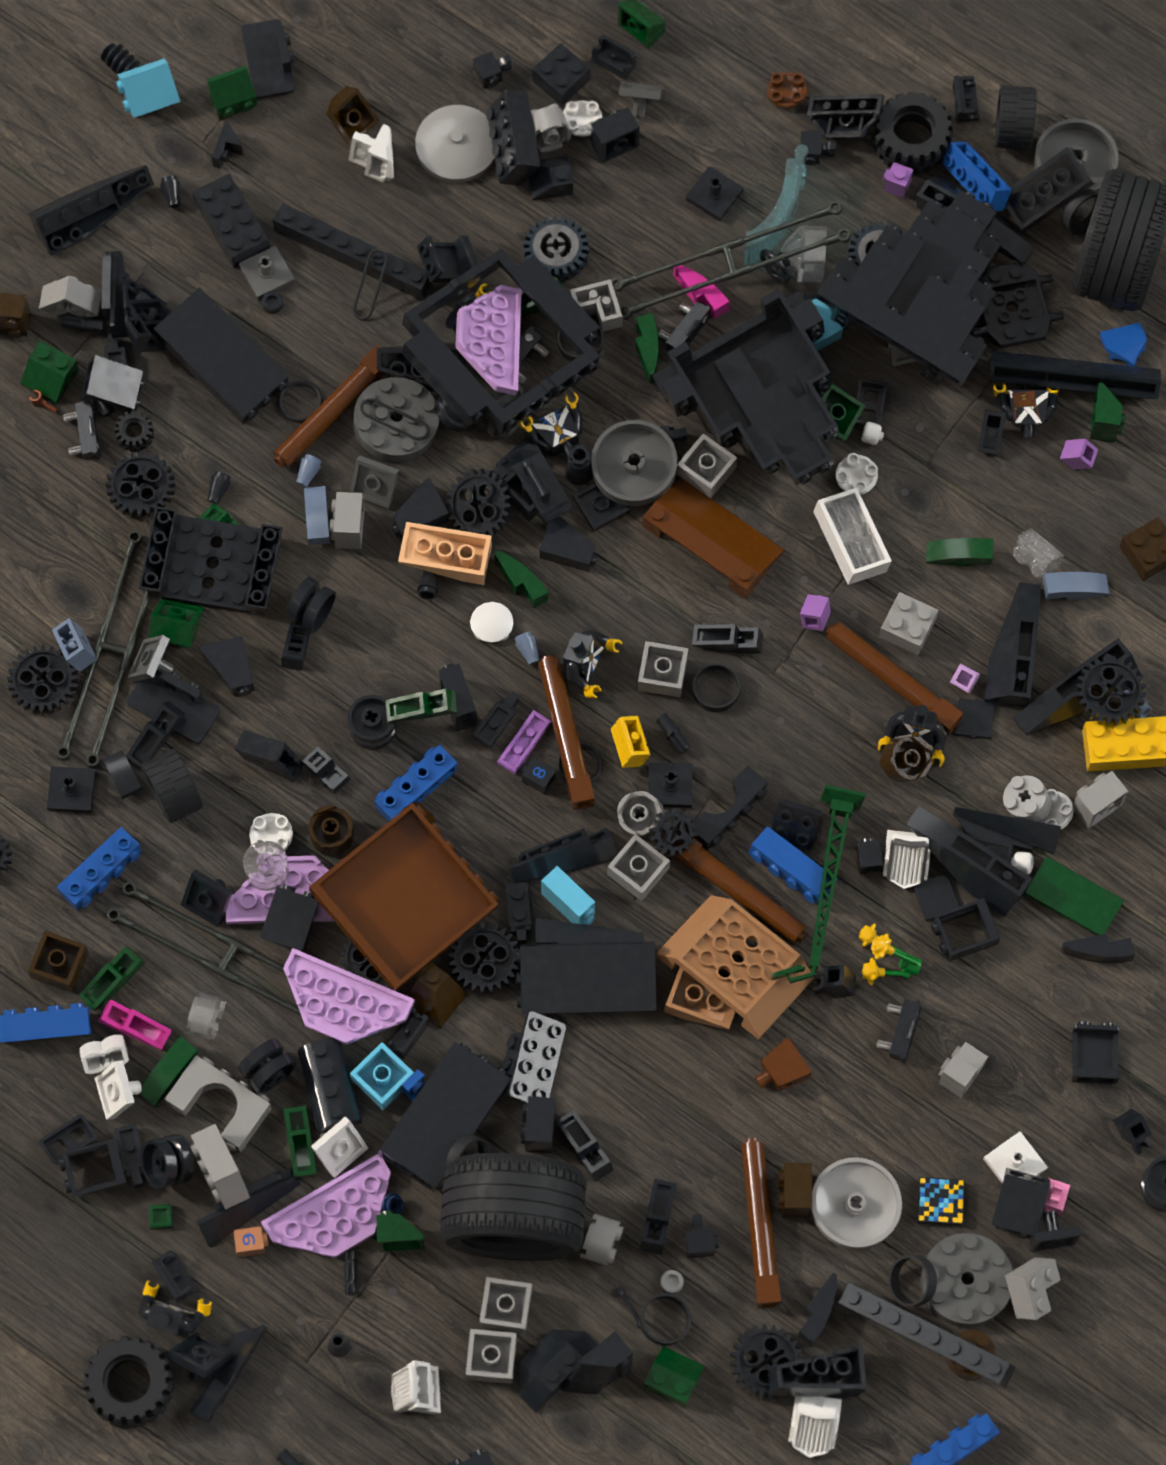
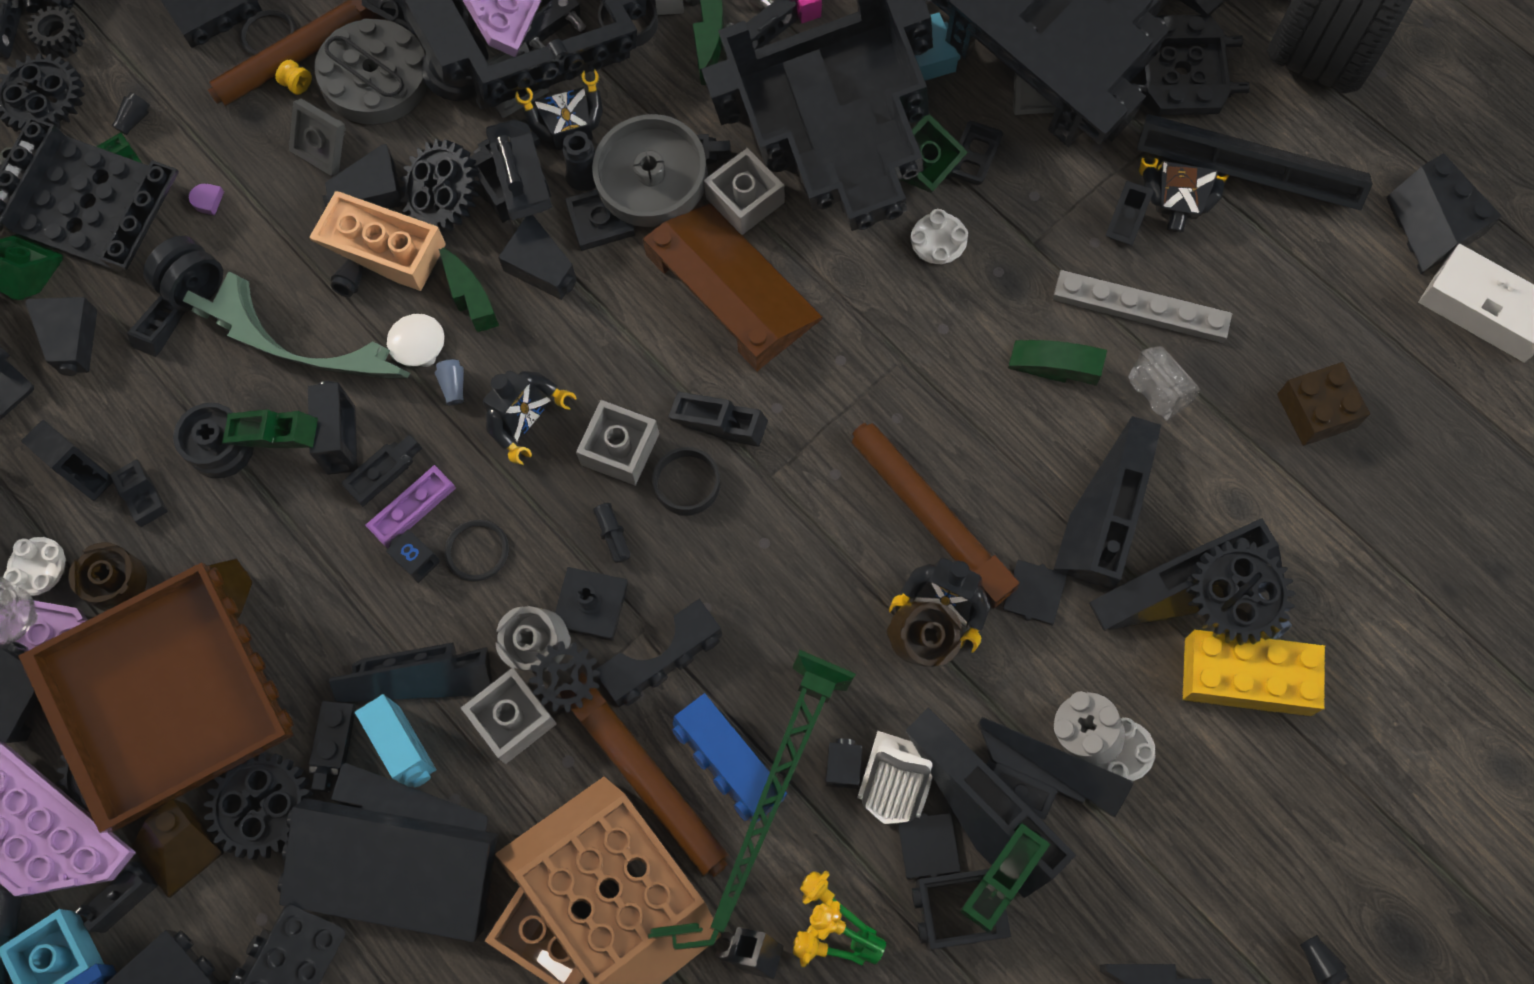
camera: 15 degrees right, 0 degrees up
sand blue cone [296,454,322,488] -> none
sand blue slope [304,486,330,545] -> none
light grey brick [330,492,364,549] -> none
blue brick [374,745,458,822] -> none
reddish brown brick [538,655,595,811] -> none
yellow brick [611,716,650,768] -> none
black plate [772,798,822,850] -> none
medium lavender brick [800,594,831,631] -> none
brick [813,488,892,585] -> none
white piece [861,422,884,445] -> none
light grey brick [879,592,938,655] -> none
lavender brick [950,663,980,693] -> none
white piece [1010,852,1034,874] -> none
dark green tile [1024,856,1124,936] -> none
sand blue slope [1043,572,1109,601] -> none
medium lavender brick [1060,439,1098,469] -> none
light grey brick [1073,771,1128,829] -> none
dark green slope [1090,383,1125,442] -> none
blue slope [1100,323,1147,366] -> none
none -> sand green slope [183,272,410,378]
none -> medium lavender tile [189,184,224,215]
none -> yellow wheel [276,59,312,95]
none -> dark green slope [960,823,1050,933]
none -> light grey plate [1053,270,1232,343]

